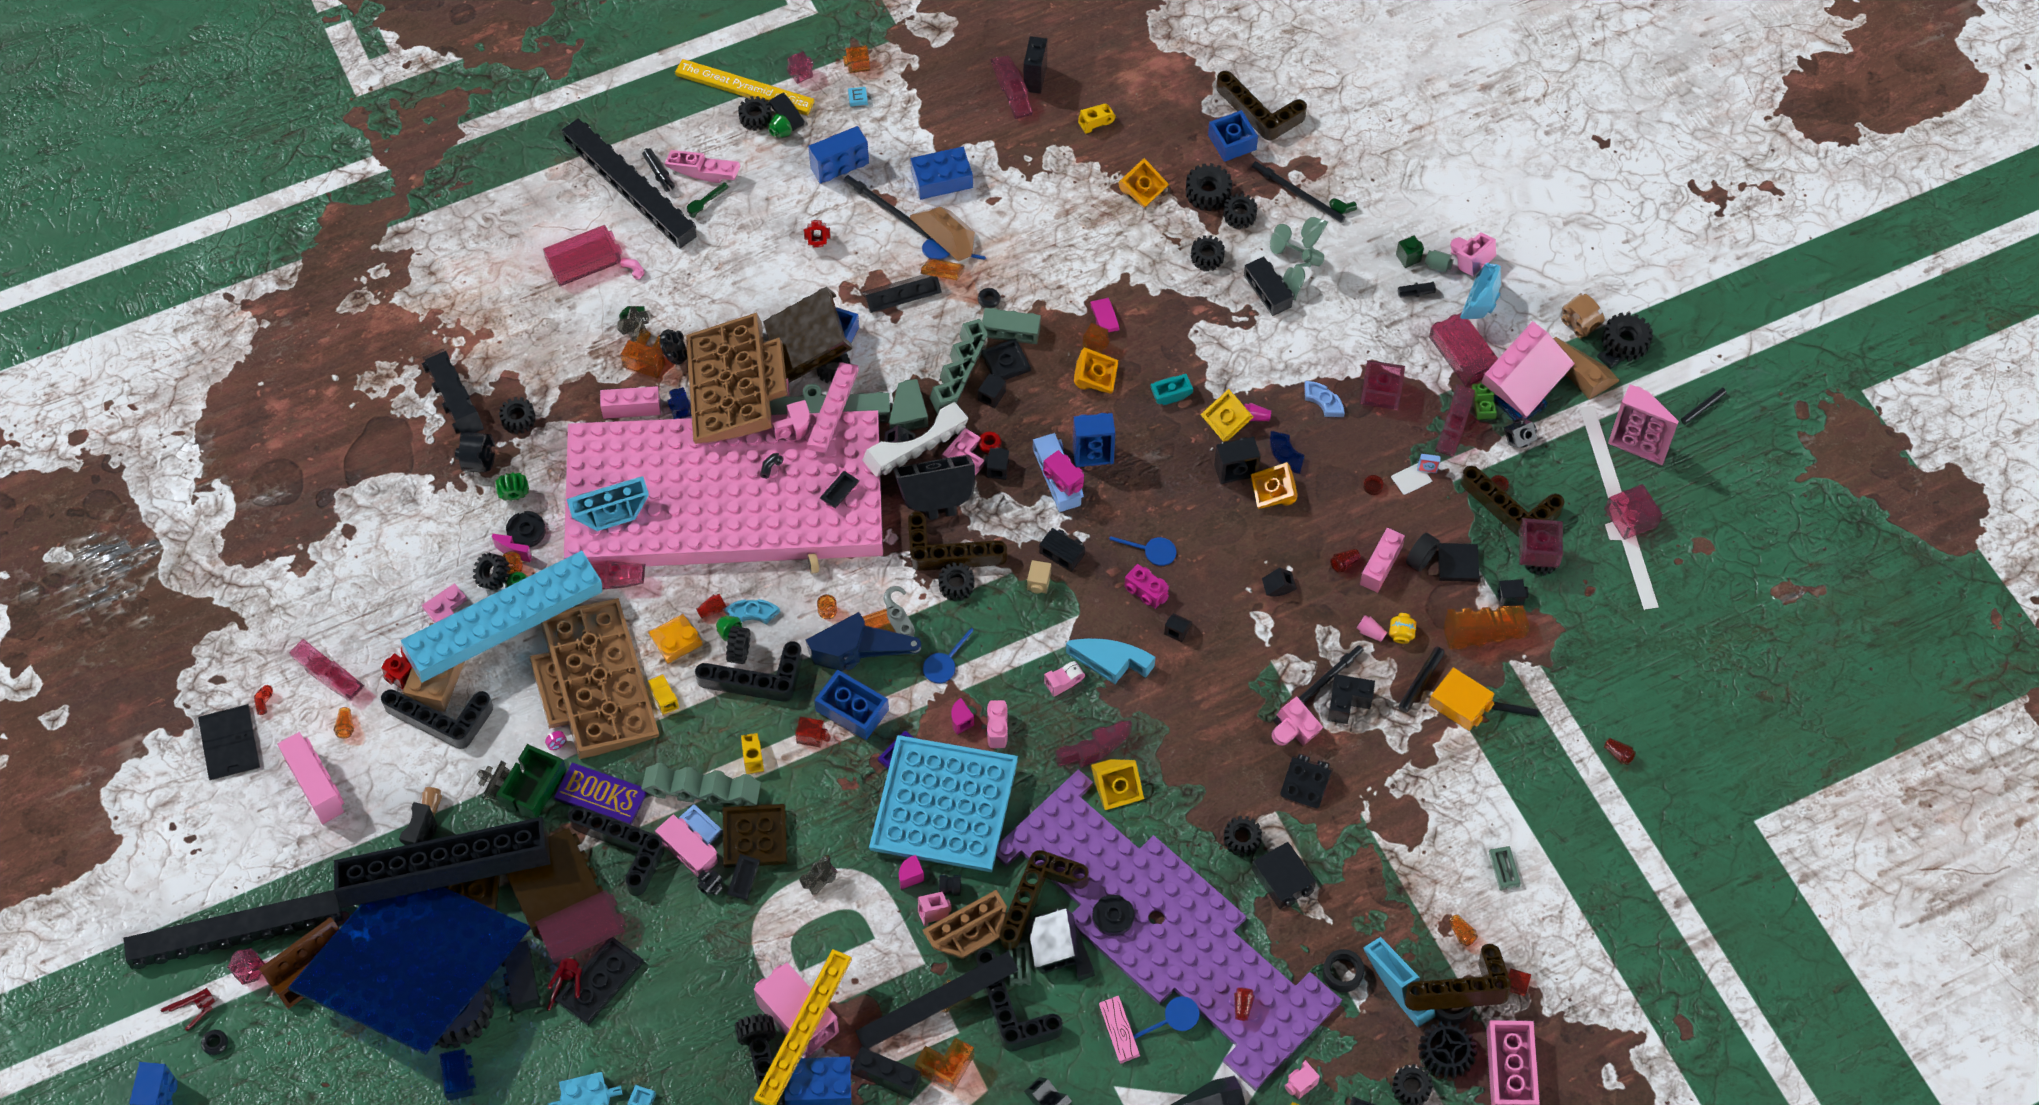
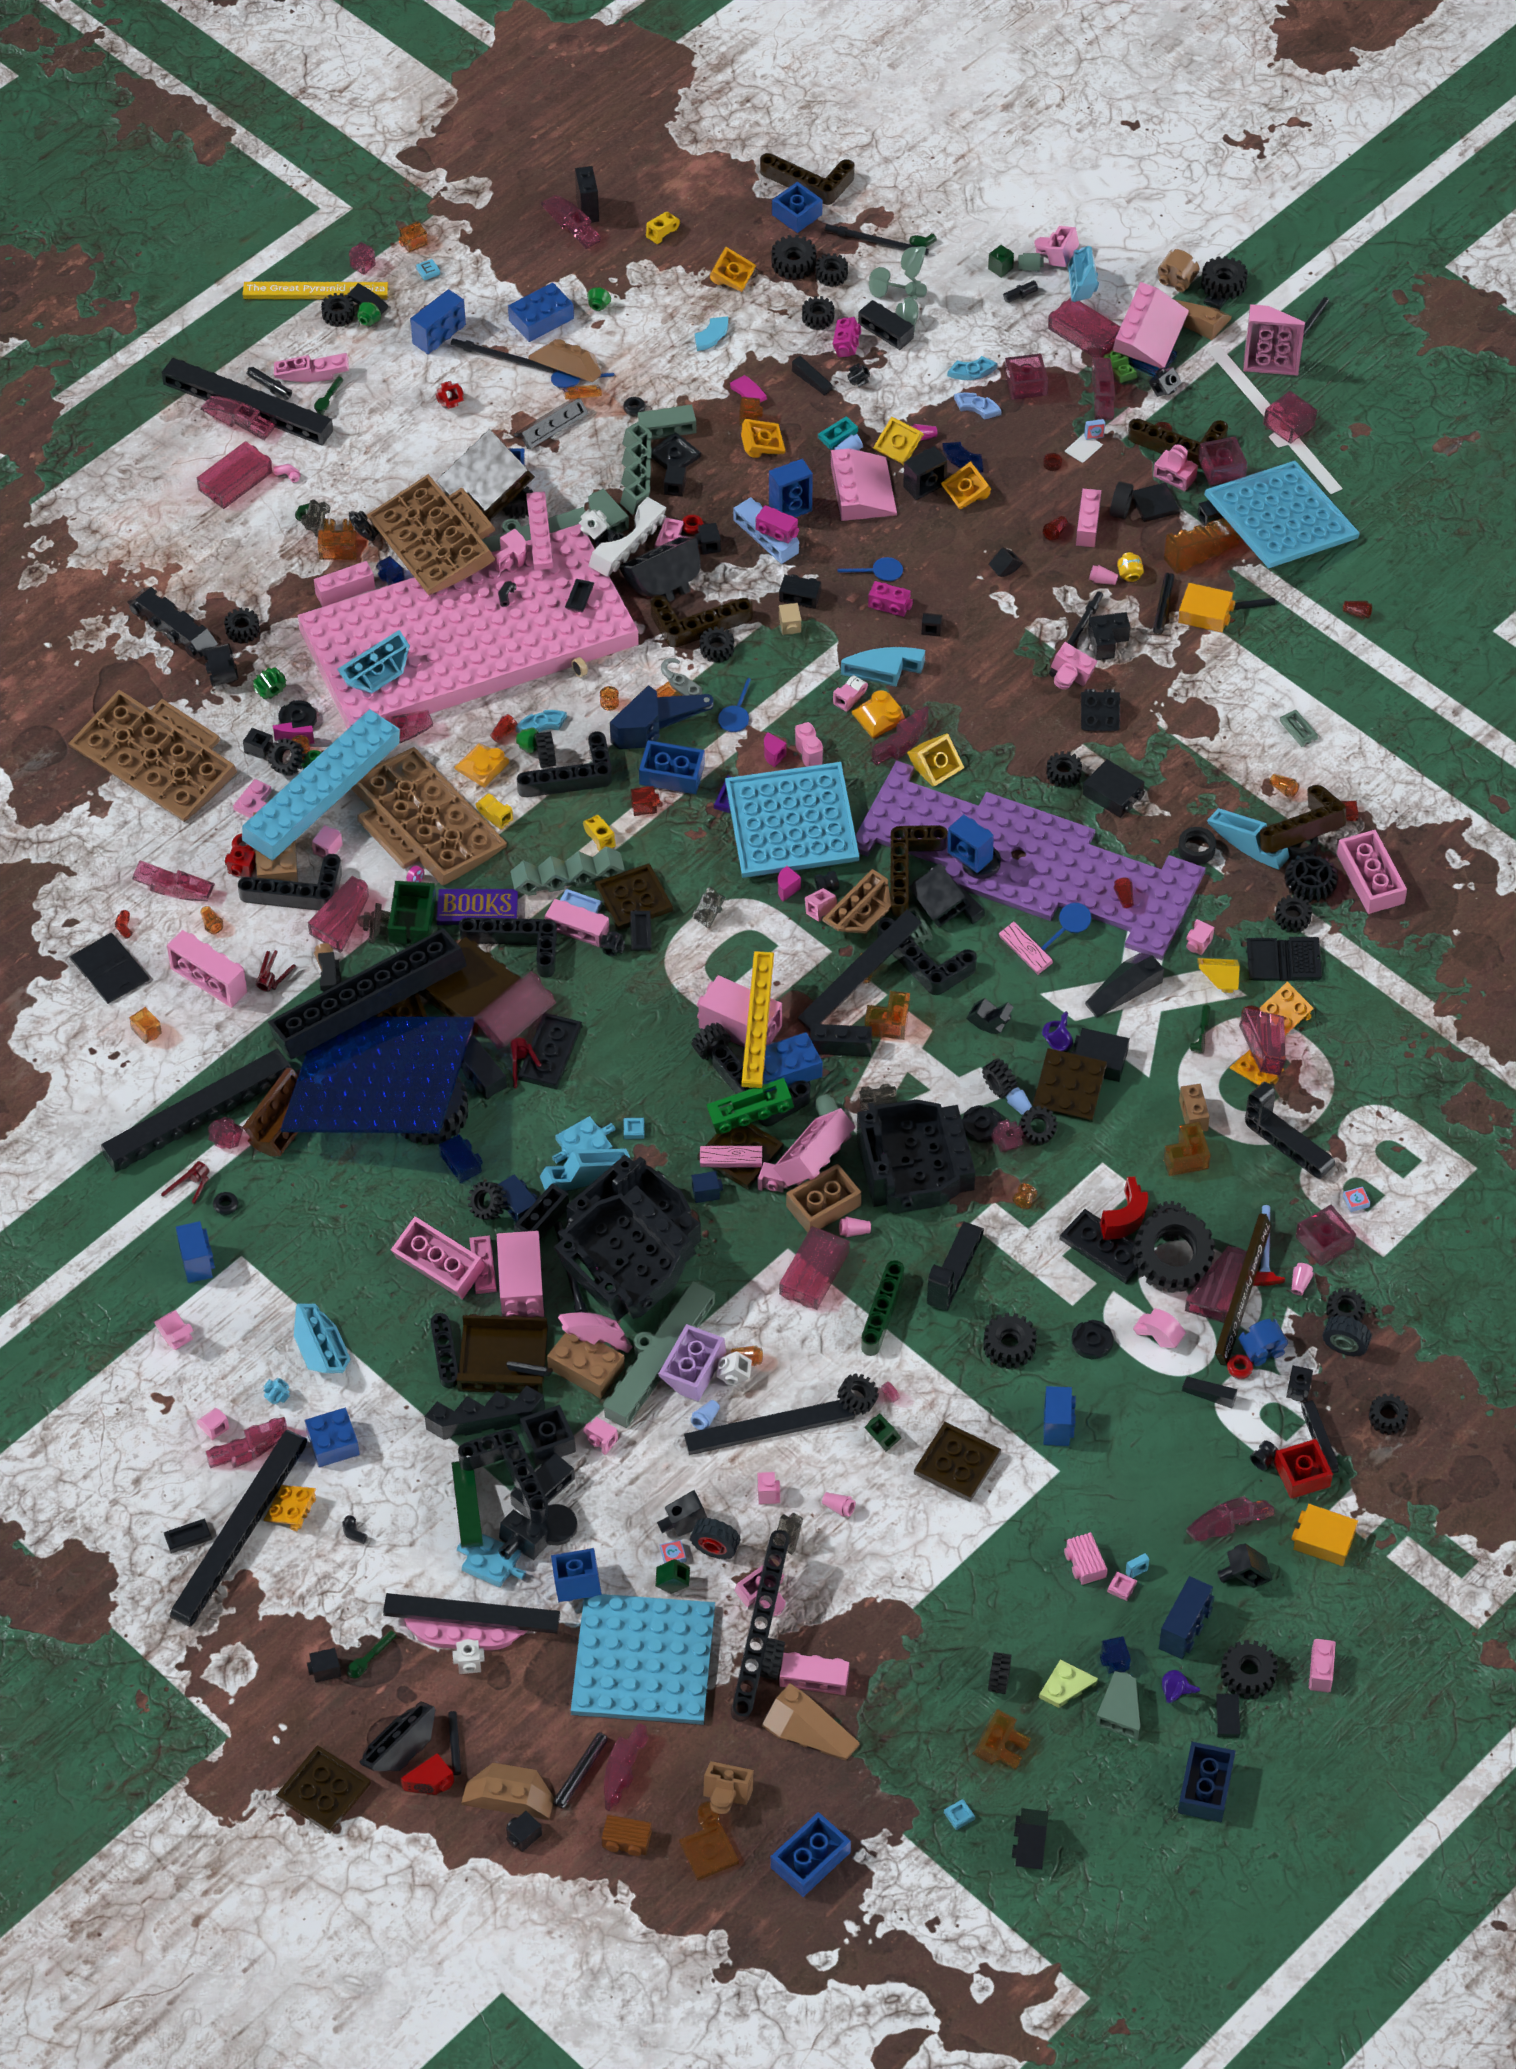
camera: 20 degrees left, 5 degrees down
none -> medium nougat slope [68,690,237,822]
none -> clear orange brick [129,1007,162,1044]
none -> clear pink slope [200,396,275,441]
none -> black brick [243,728,275,758]
none -> dark red plant [256,950,296,992]
none -> clear pink slope [308,876,369,953]
none -> bright pink brick [312,825,342,858]
none -> white brick [579,509,610,540]
none -> green cone [587,287,611,311]
none -> medium azure tile [694,316,728,351]
none -> black piece [792,356,833,396]
none -> bright pink slope [831,448,897,521]
none -> dark pink brick [832,317,861,358]
none -> light blue cone [834,434,863,451]
none -> black gear [847,363,870,387]
none -> light orange slope [852,690,905,739]
none -> medium azure tile [947,356,998,380]
none -> blue brick [947,814,994,873]
none -> bright pink brick [1153,445,1198,491]
none -> medium azure plate [1204,461,1360,569]

